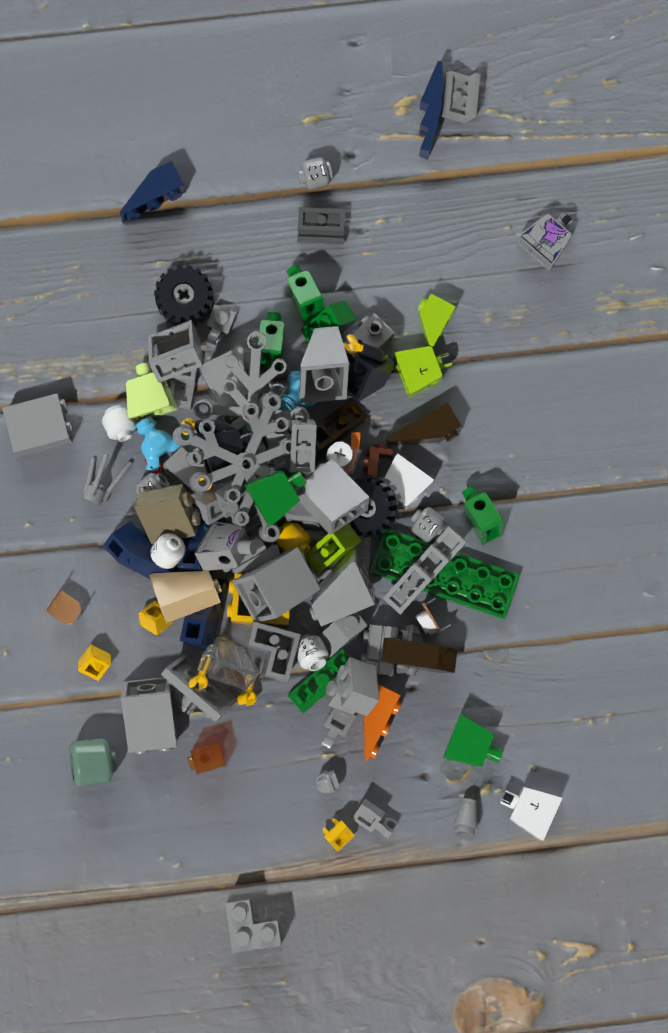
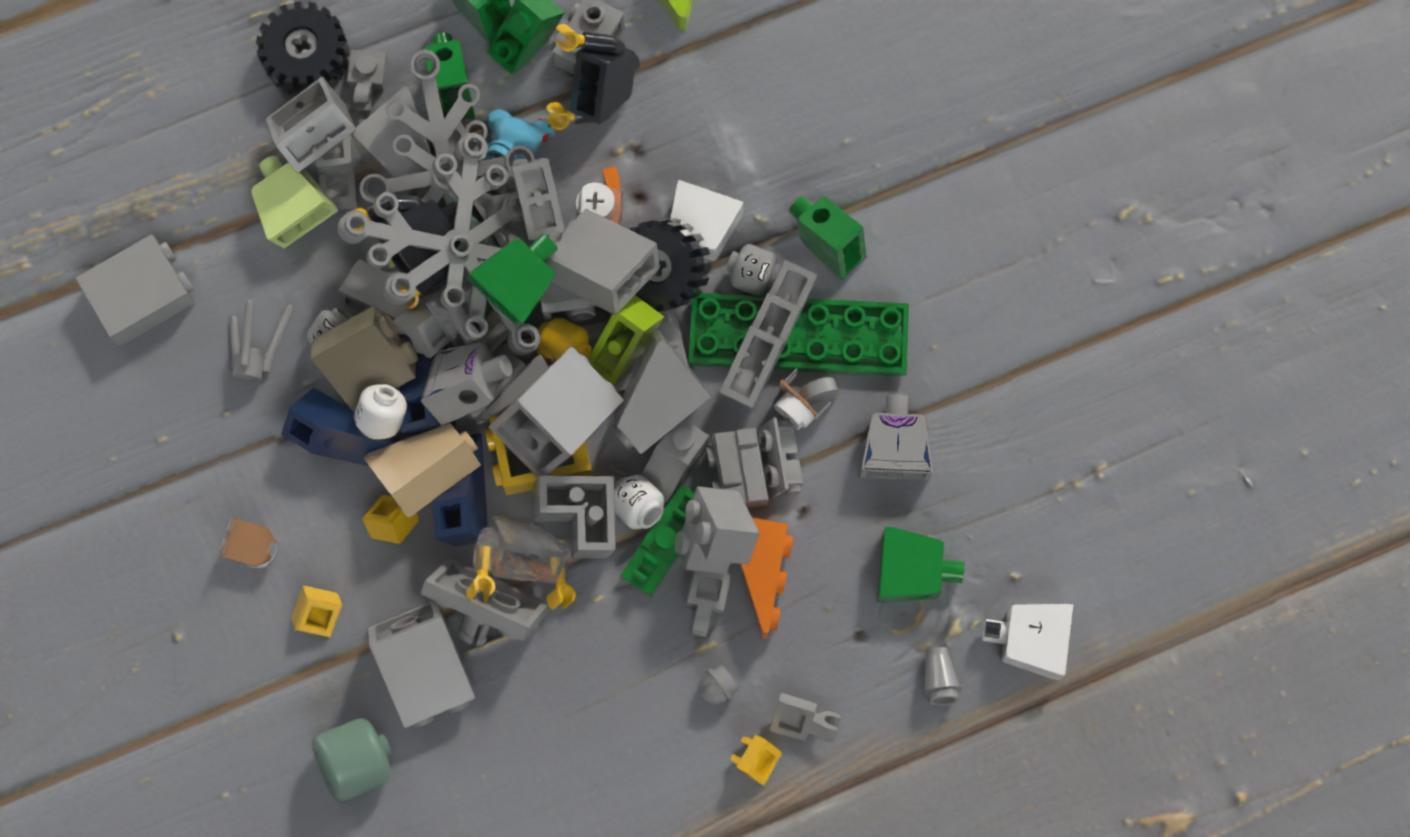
camera: 15 degrees left, 5 degrees down
white head [102,405,136,442] -> none
medium azure animal [136,416,183,474] -> none
clear orange brick [188,742,226,775] -> none
light grey slope [299,326,349,404] -> none
dark brown slope [315,400,368,462] -> none
copper bracket [363,444,394,477] -> none
dark brown slope [381,638,458,673] -> none
dark brown slope [385,402,462,445] -> none
lime torso [393,346,452,399] -> none
none -> light grey tile [799,377,838,405]
none -> light grey torso [860,394,933,481]

